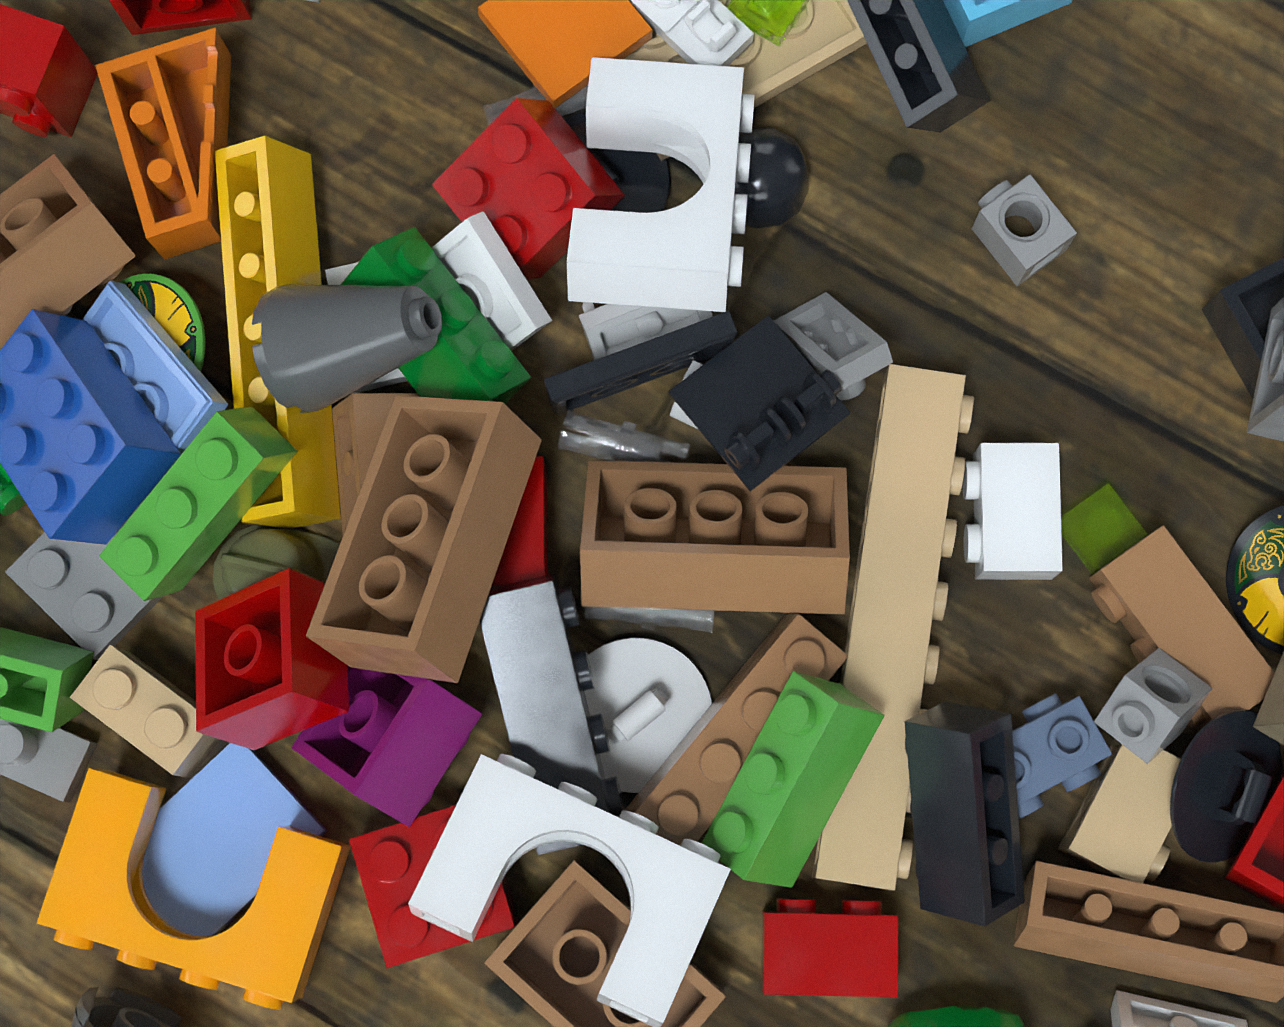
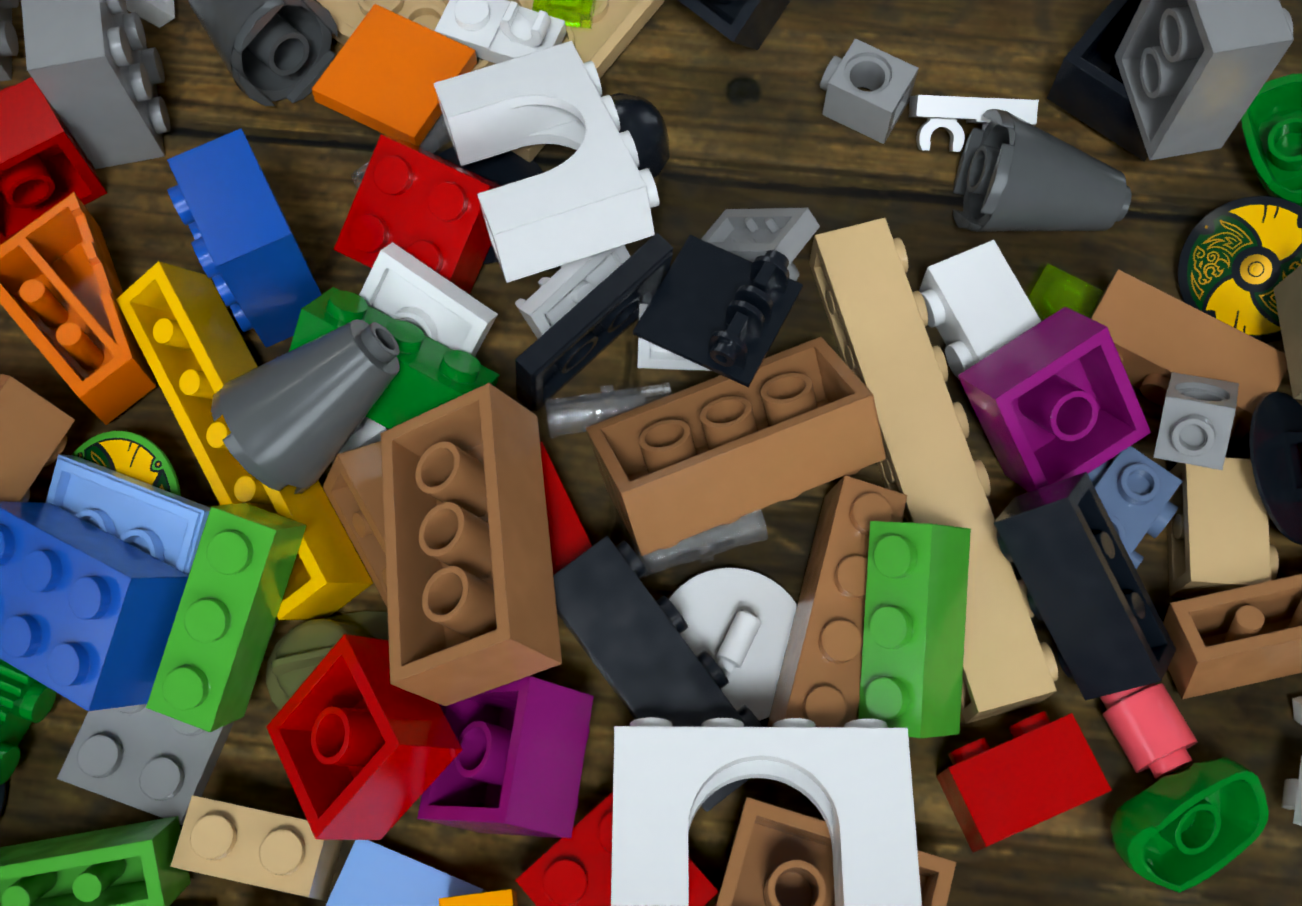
camera: 30 degrees left, 10 degrees down
none -> blue brick [167,128,322,348]
none -> white plate [909,95,1039,152]
none -> dark grey cone [953,109,1132,232]
none -> magenta brick [958,307,1151,492]
none -> coral brick [1100,683,1198,779]

